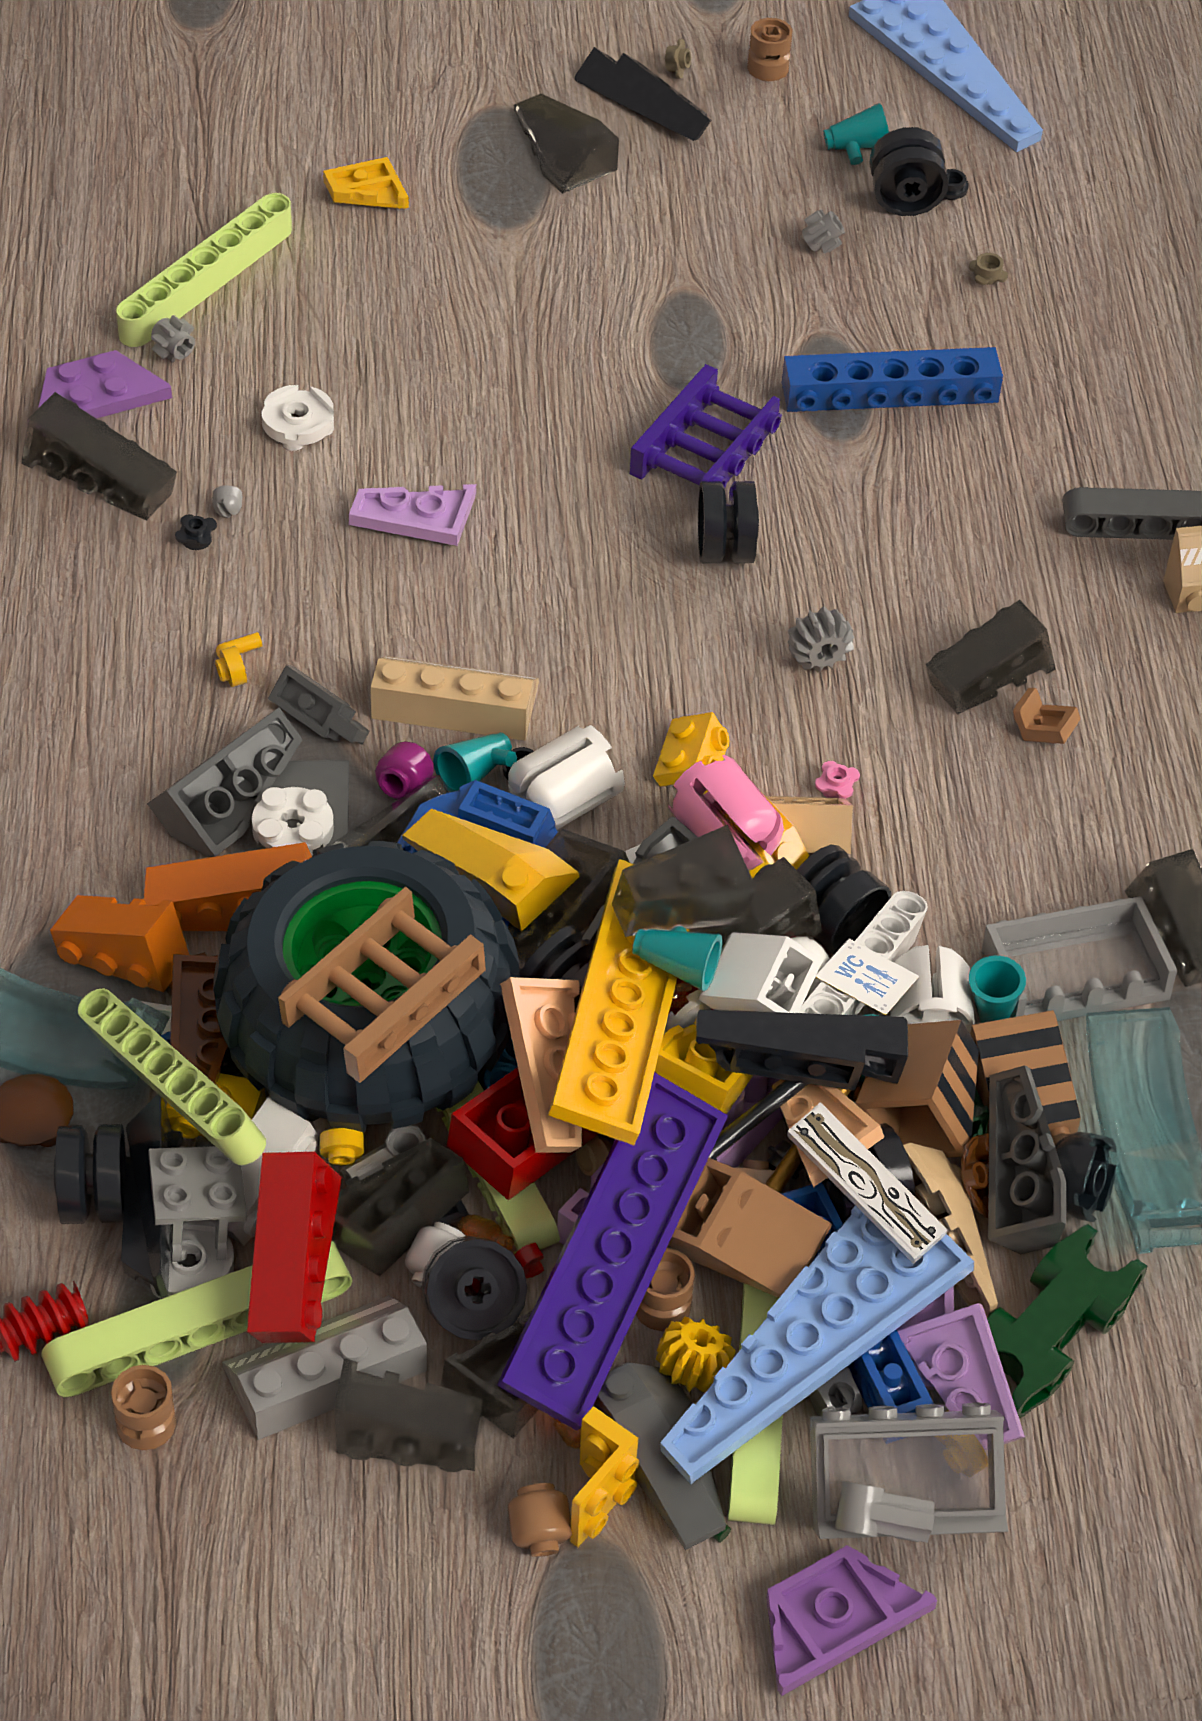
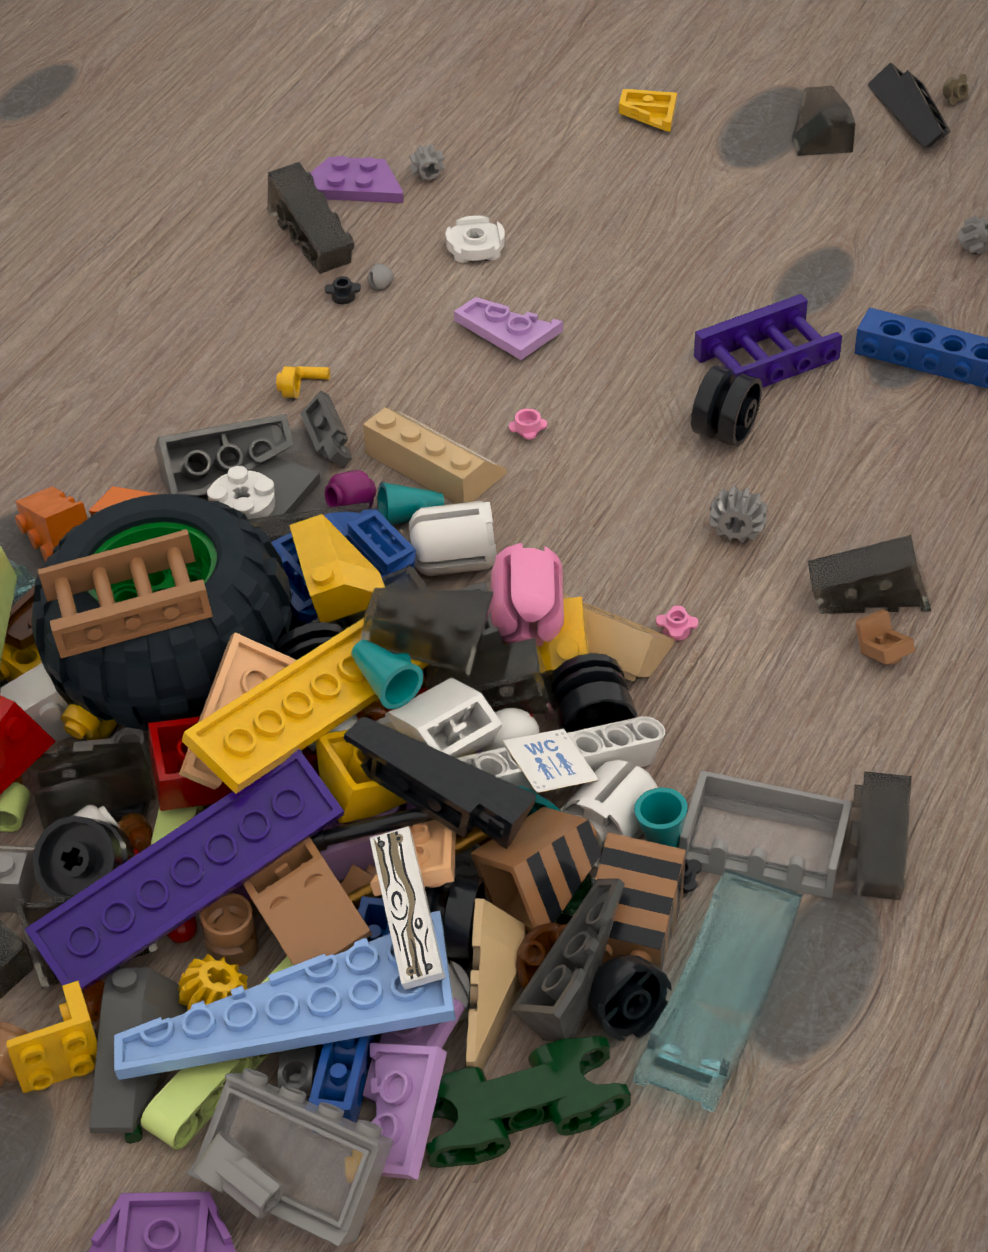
camera: 35 degrees right, 5 degrees down
yellowish green beam [116,193,292,347] -> none
yellow bracket [653,712,729,794] -> none
none -> bright pink plate [509,409,547,440]

